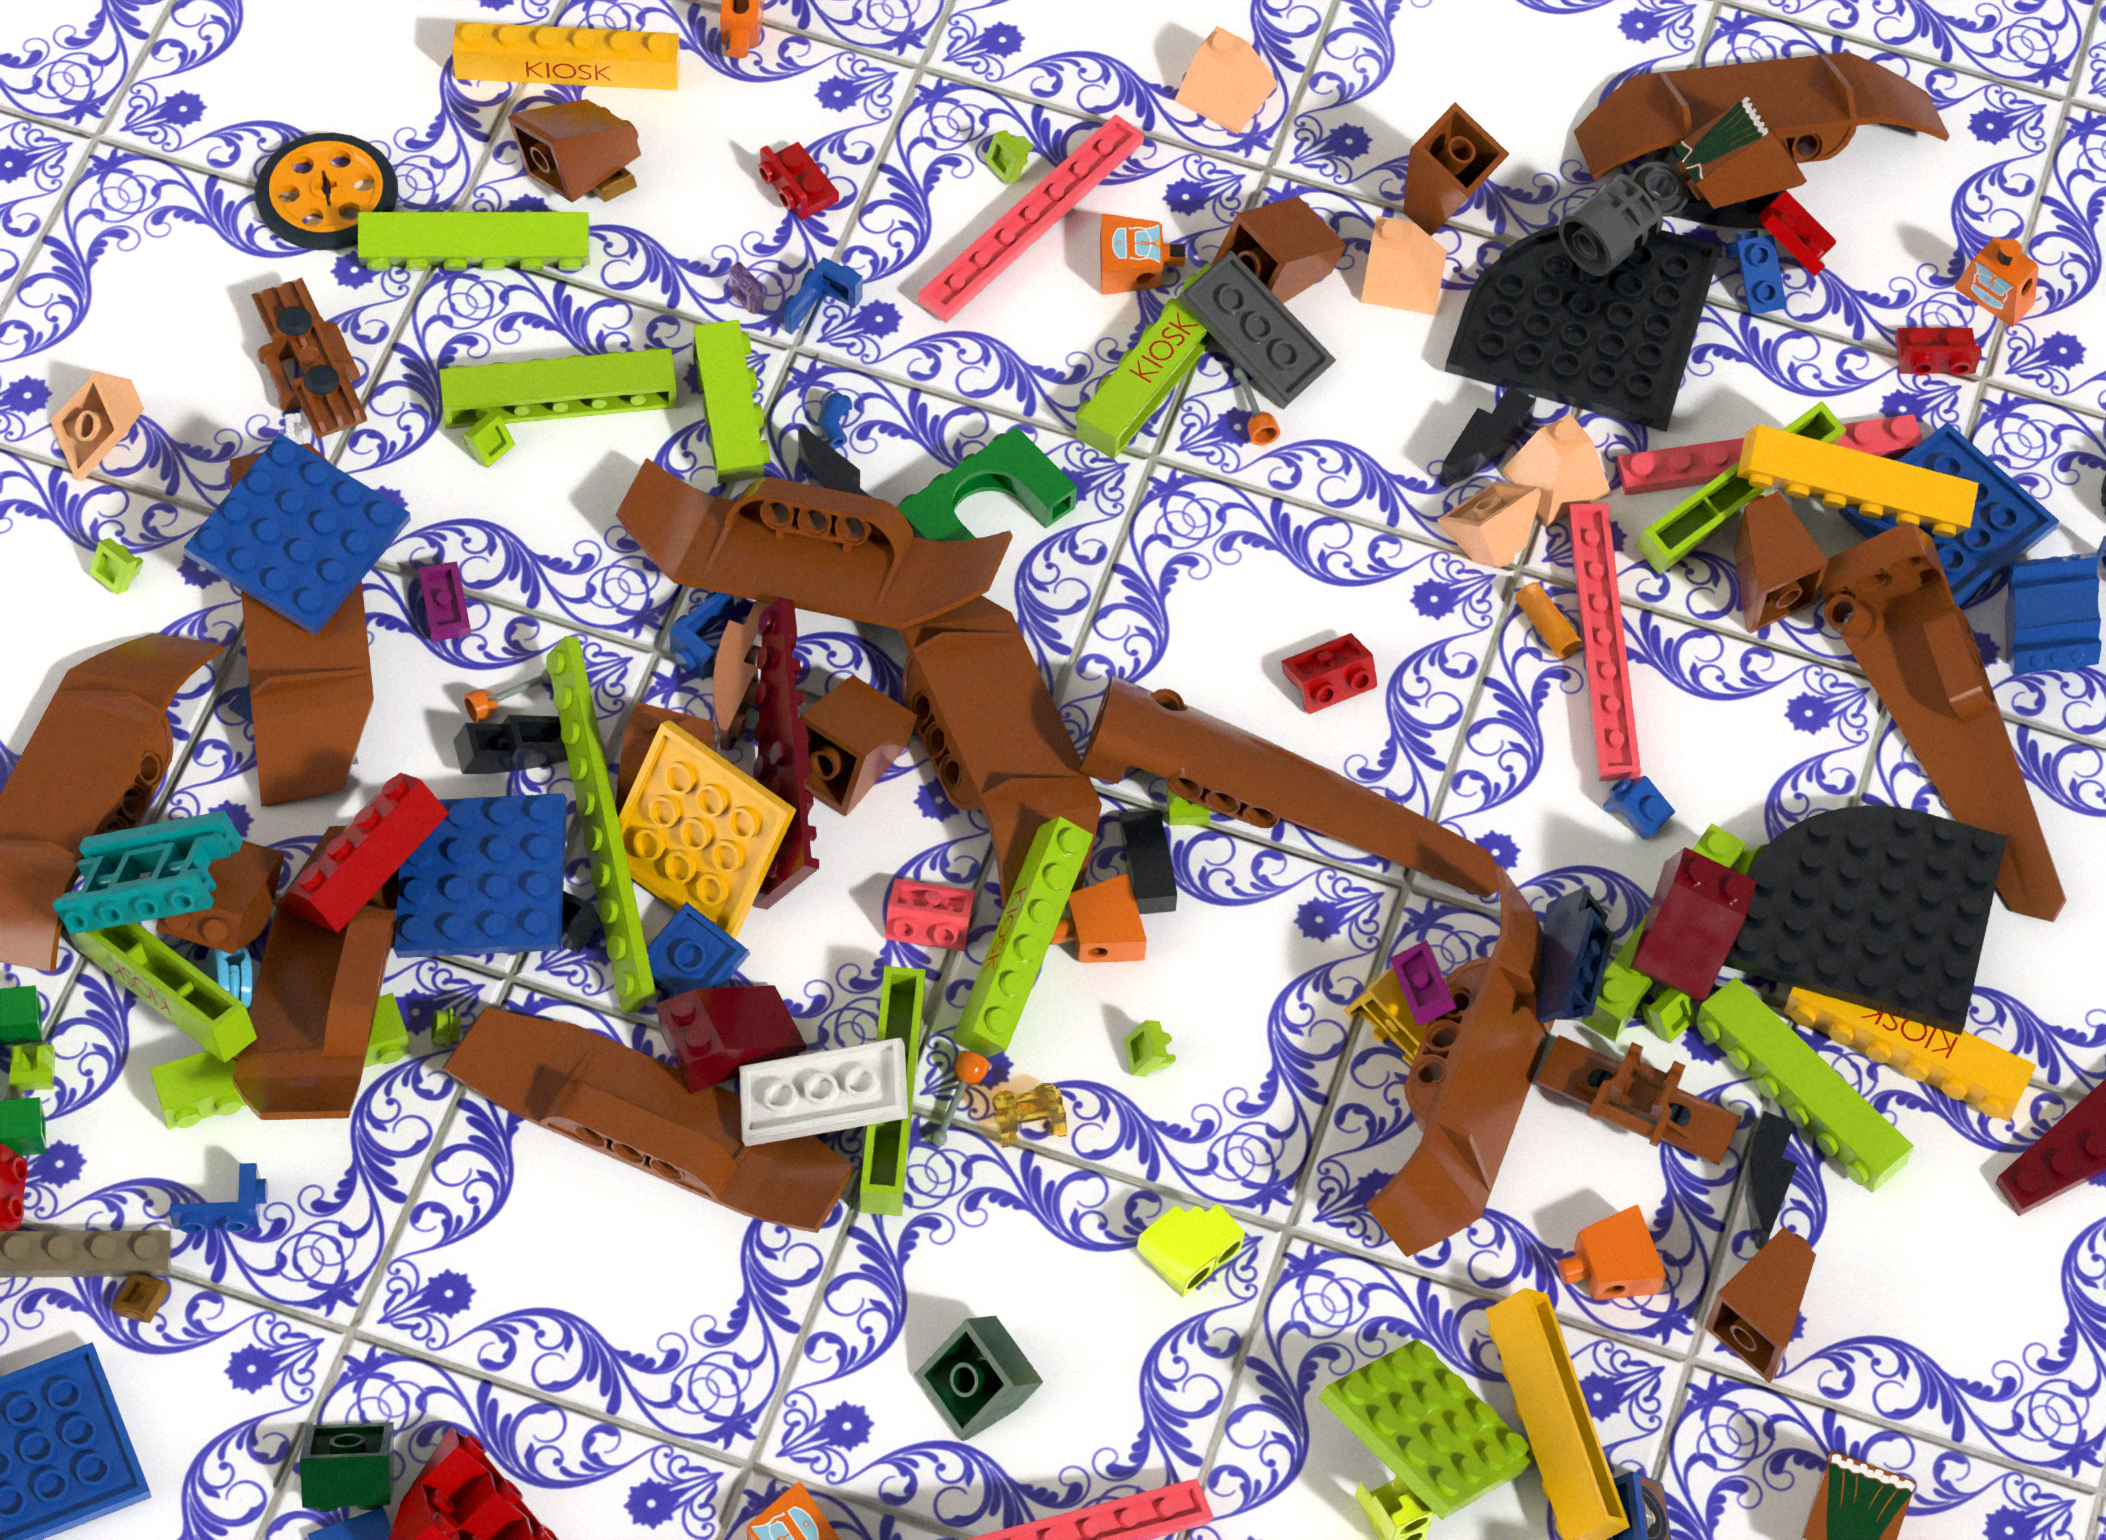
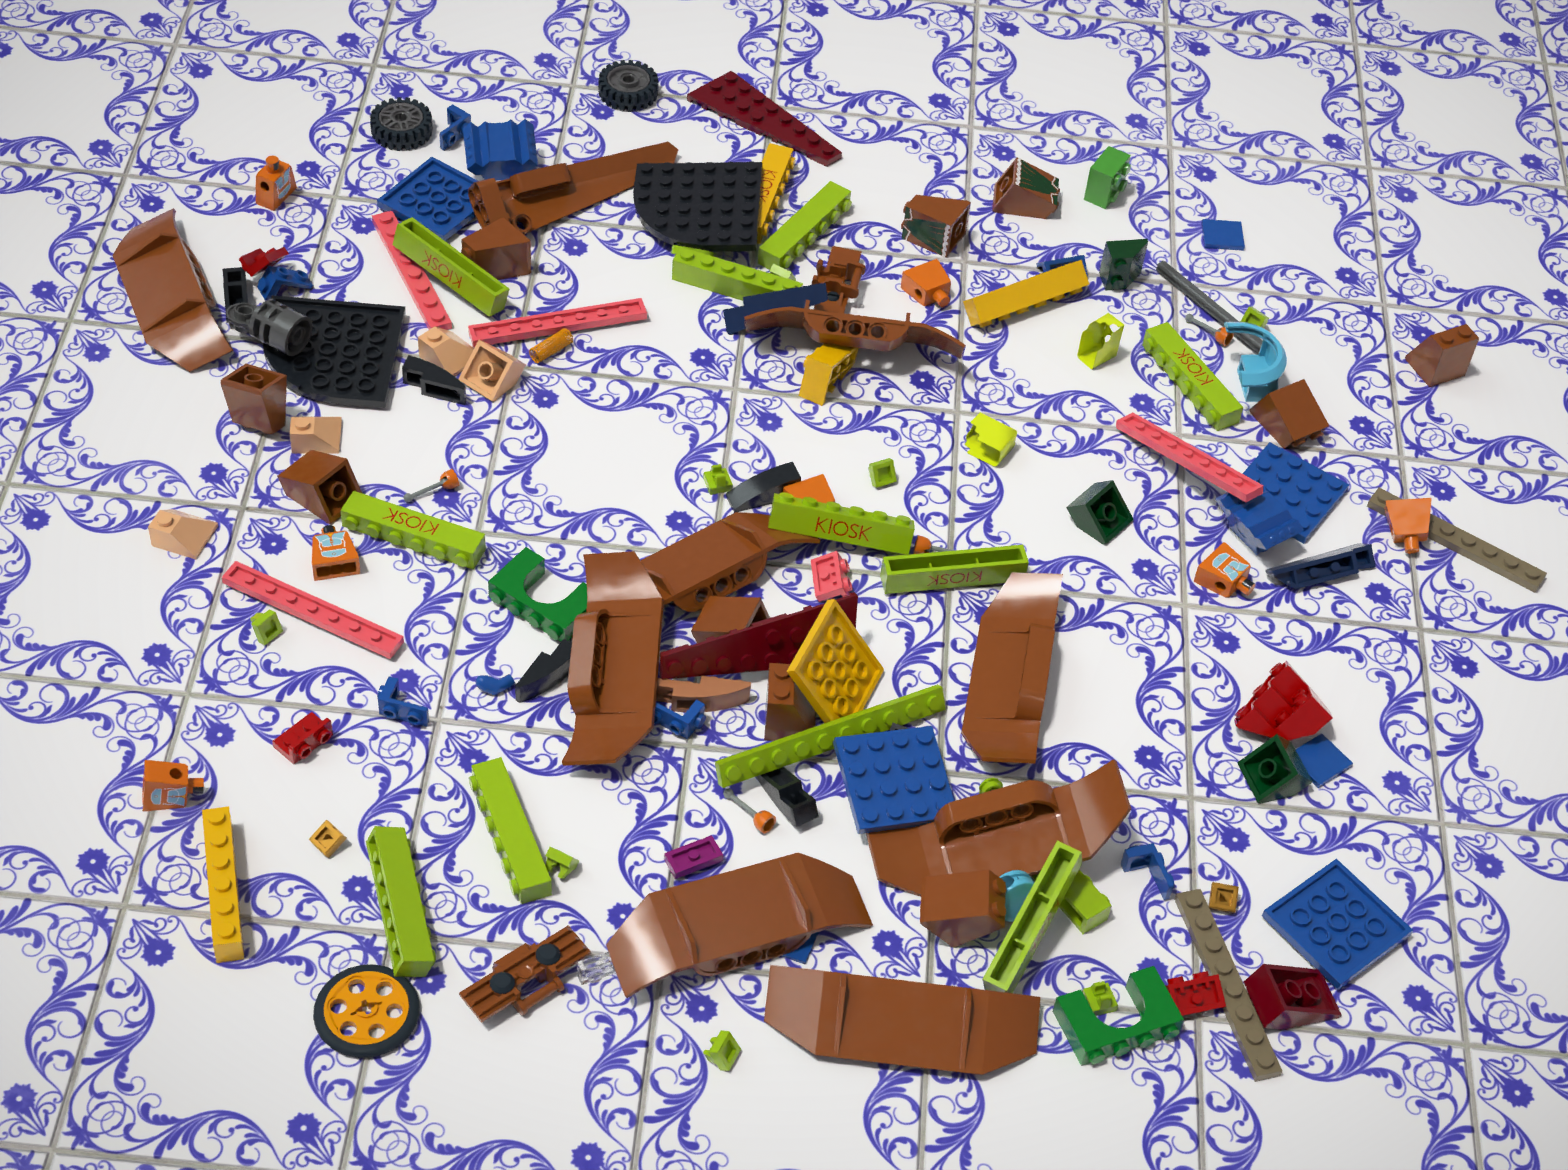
camera: 105 degrees left, 10 degrees down
light nougat slope [50,371,144,481] -> none
teal fence [52,811,243,934] -> none
blue plate [184,433,411,636] -> none
red slope [274,772,449,933] -> none
dark orange slope [508,99,642,203] -> none
blue tile [646,902,750,997] -> none
dark red slope [656,985,807,1094] -> none
lime wedge [692,319,770,484] -> none
clear purple tile [729,261,764,314] -> none
white tile [739,1037,908,1147] -> none
clear yellow piece [992,1083,1067,1148] -> none
dark orange panel [1078,676,1499,898] -> none
dark grey tile [1178,250,1336,410] -> none
red bracket [1281,633,1377,714] -> none
lime plate [1318,1338,1536,1520] -> none
magenta plate [1389,940,1457,1026] -> none
blue bracket [1602,775,1676,840] -> none
dark red slope [1630,847,1757,1002] -> none
dark orange slope [1674,95,1807,209] -> none
yellow brick [1737,424,1979,538] -> none
black slope [1746,1111,1798,1250] -> none
red bracket [1895,328,1982,376] -> none

